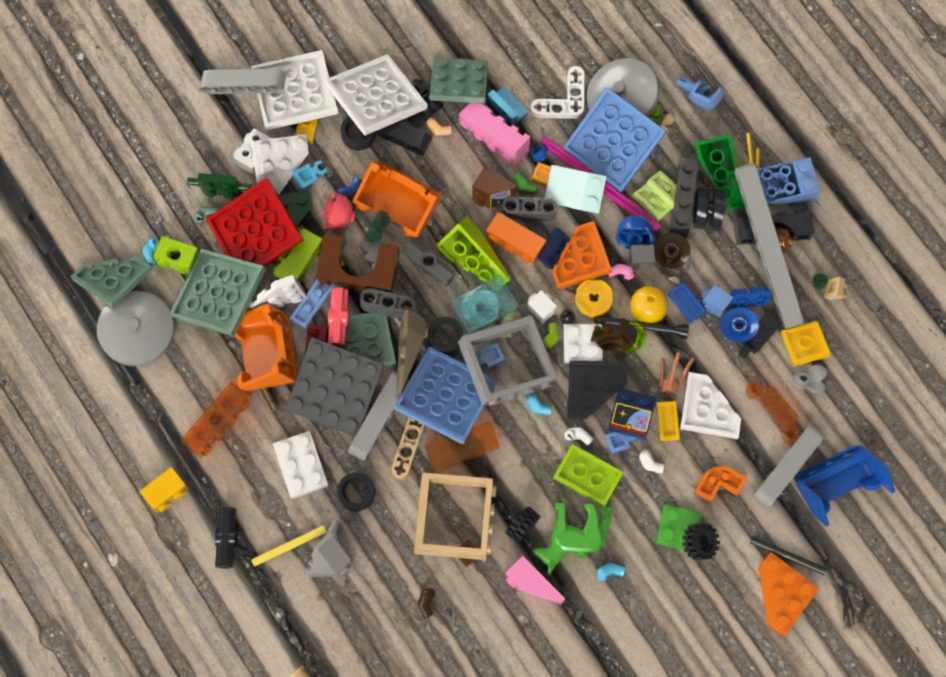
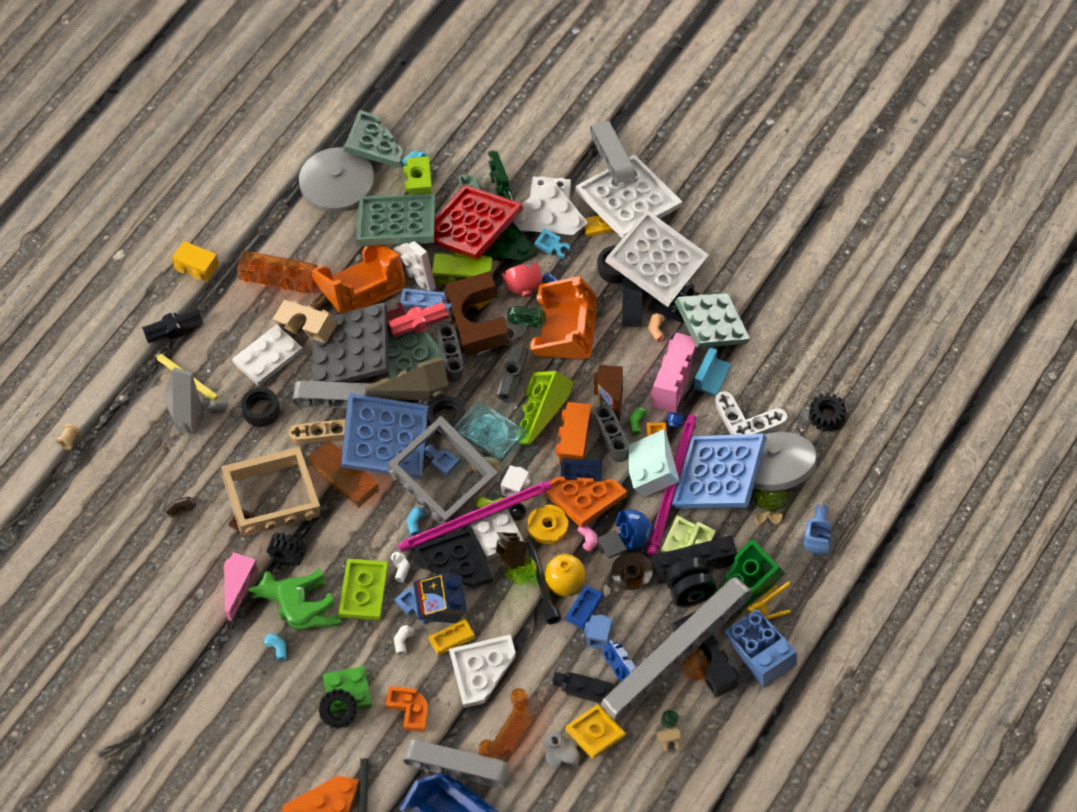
camera: 70 degrees right, 15 degrees down
nougat plant [659,352,694,395] -> none
blue dish [720,307,759,343] -> none
none -> tan arch [273,300,337,343]
none -> dark pink piece [398,480,552,552]
none -> black tyre [809,393,846,432]

